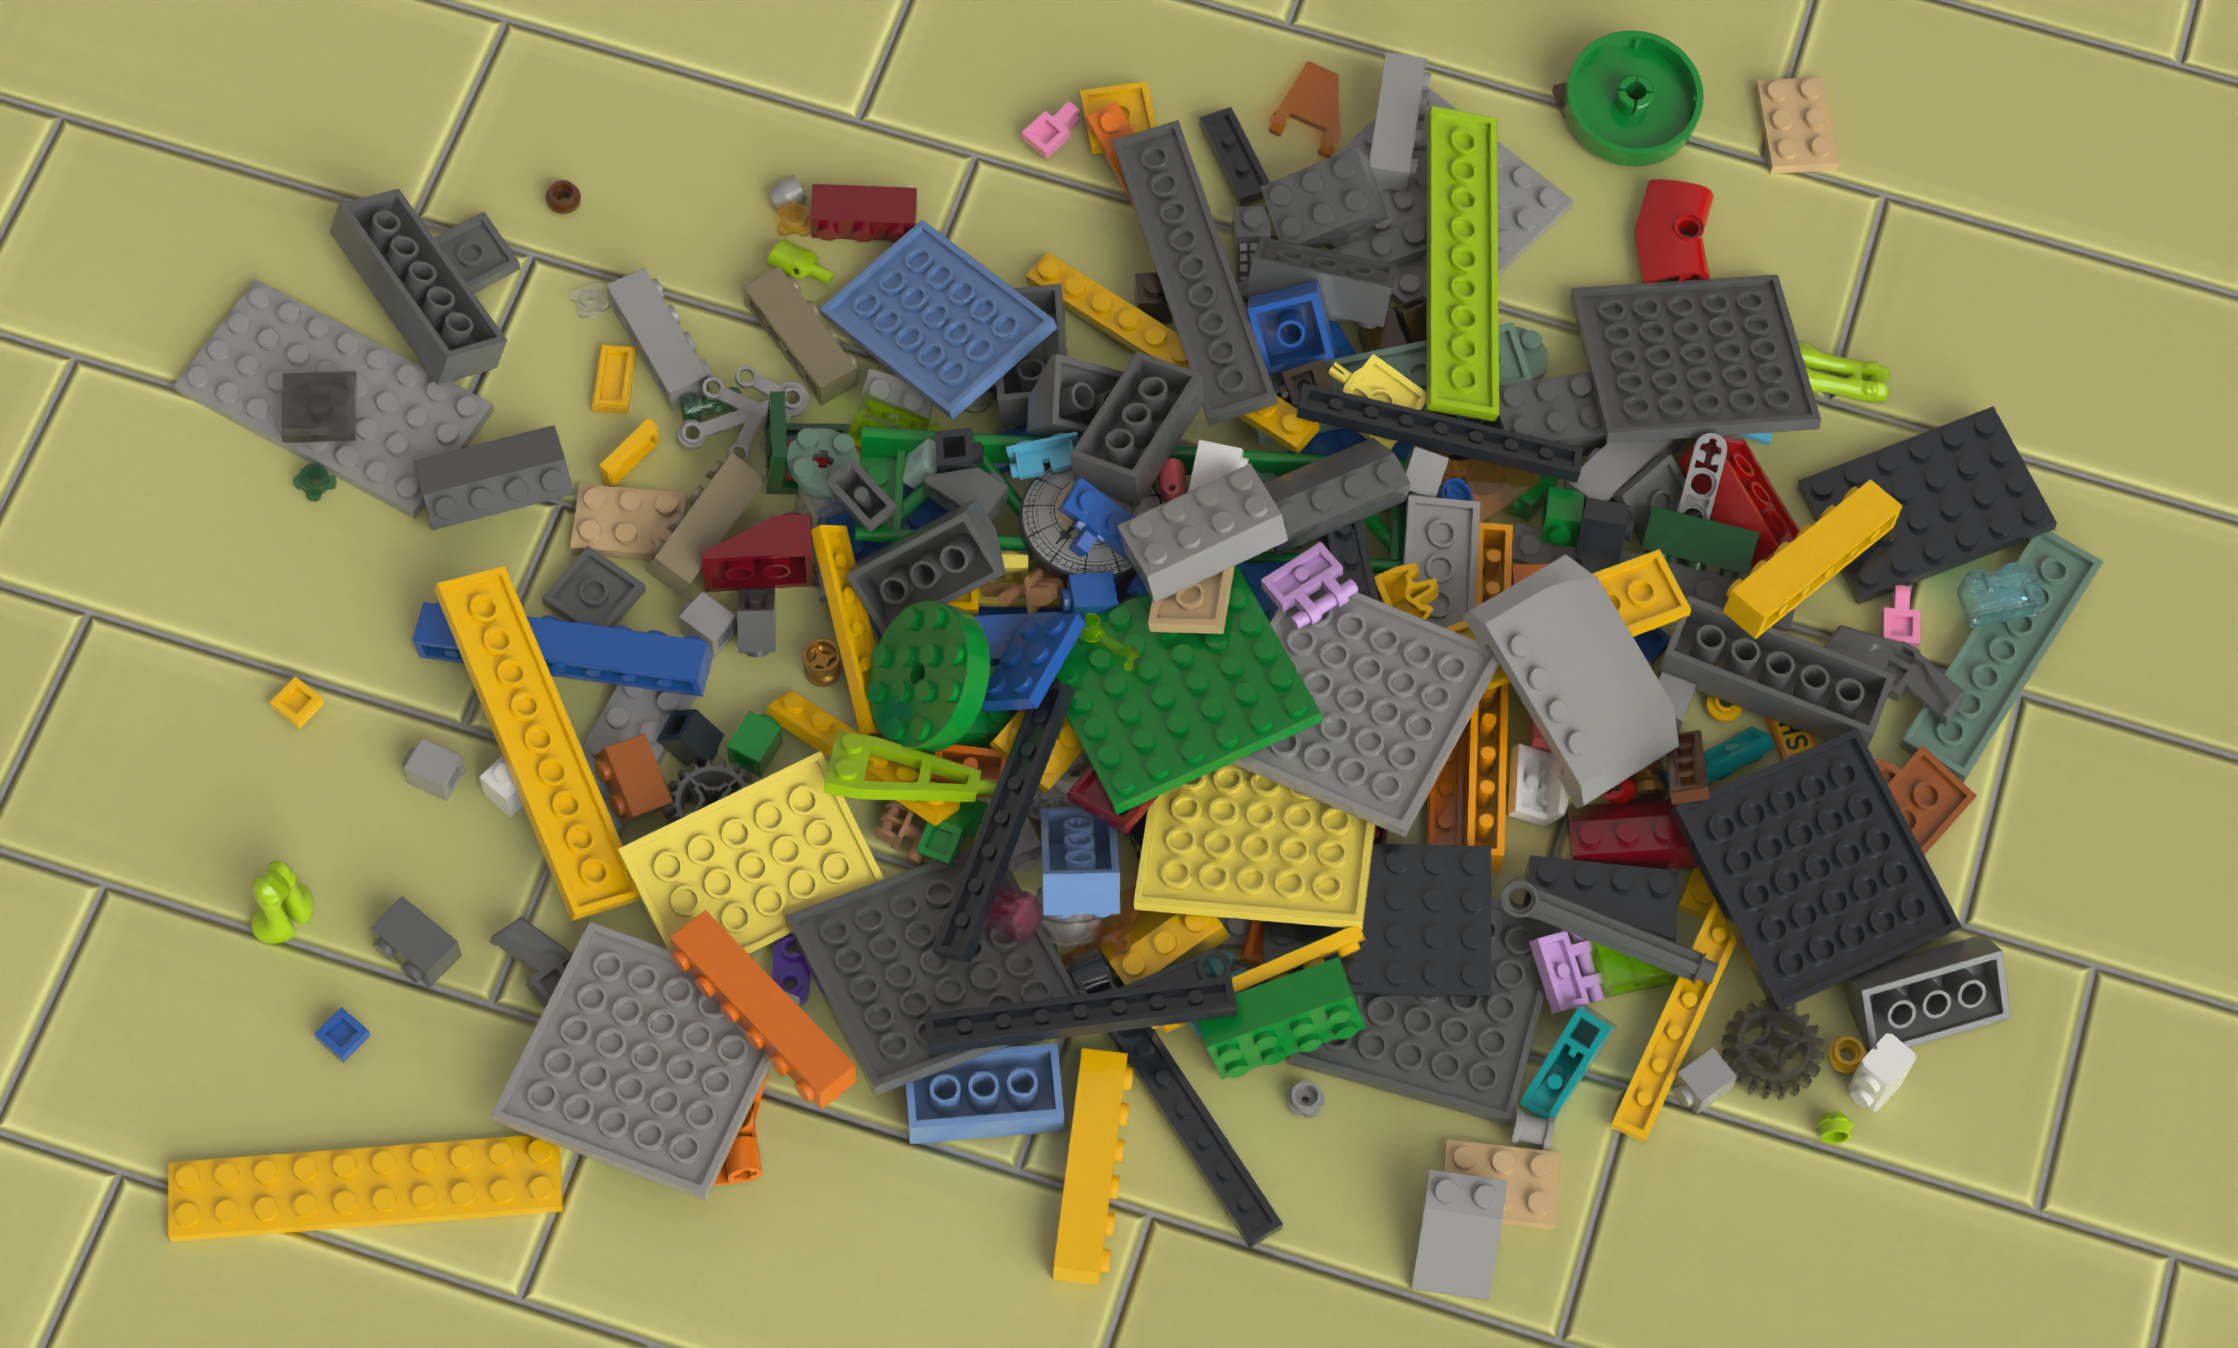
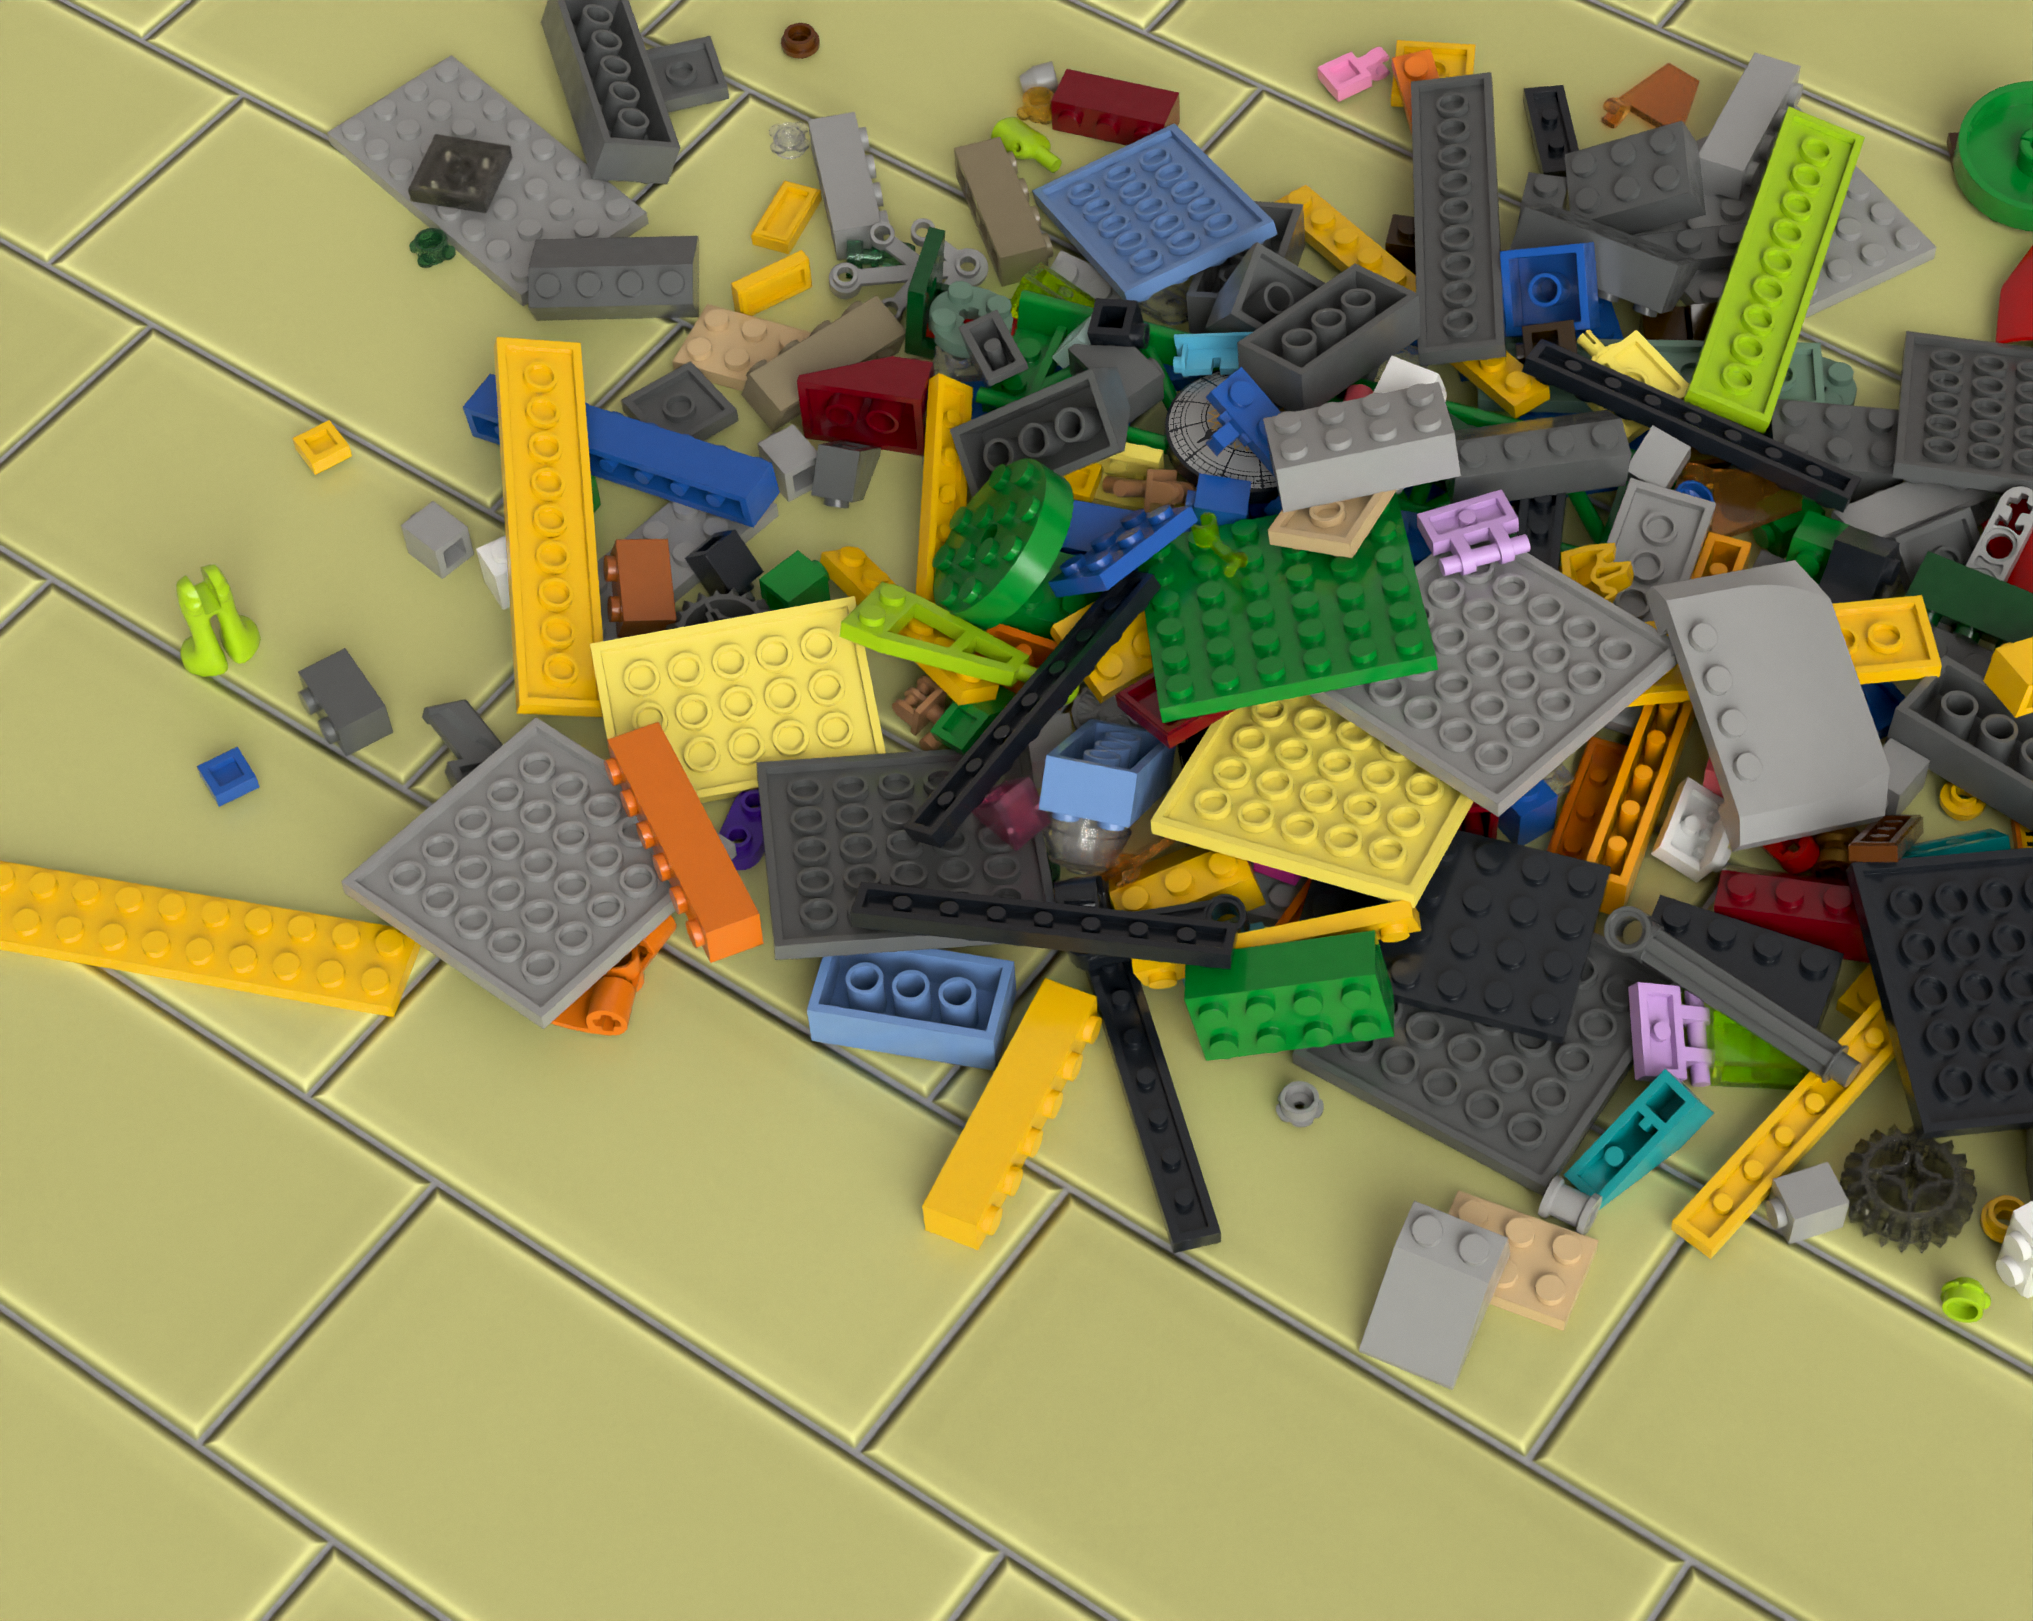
camera: 25 degrees right, 10 degrees down
pearl gold wheel [803,638,841,687] -> none

